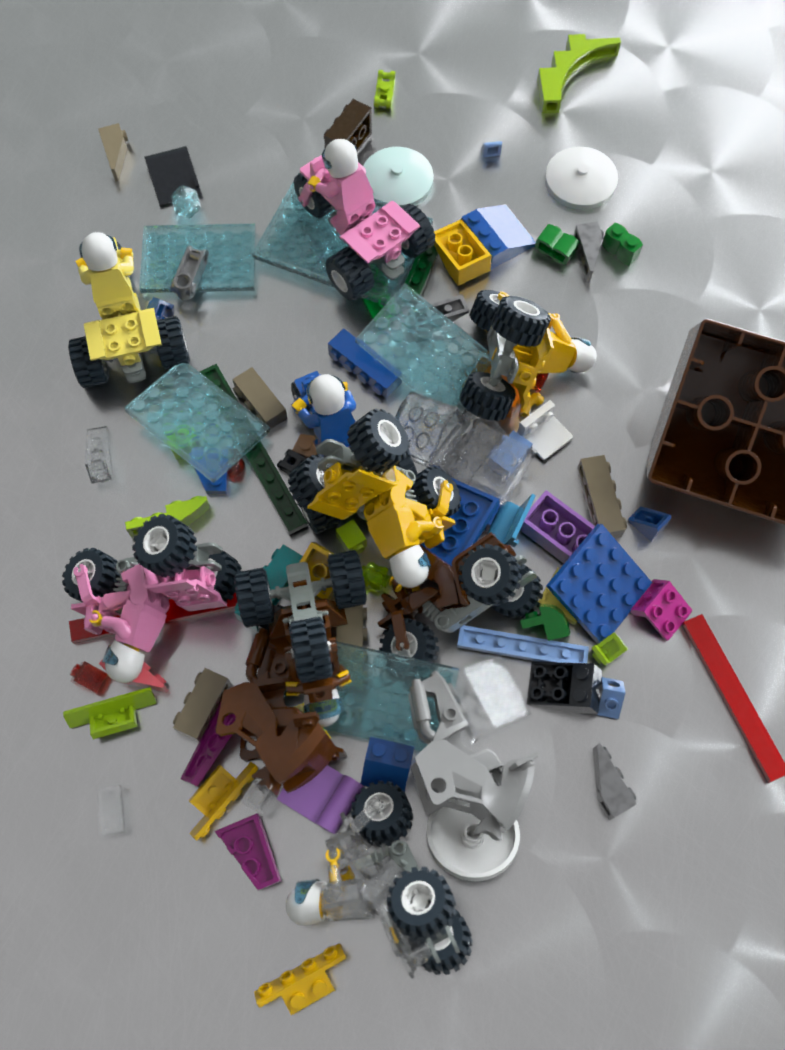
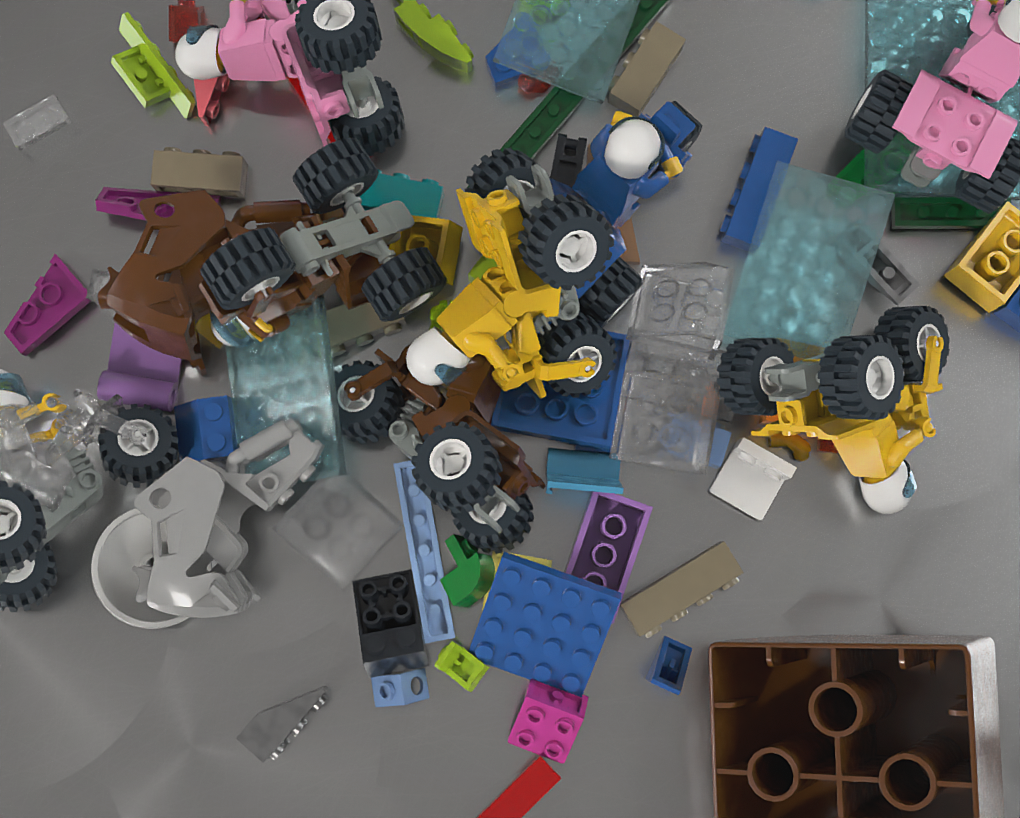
camera: 65 degrees right, 15 degrees up
yellow bracket [188,762,259,841] -> none

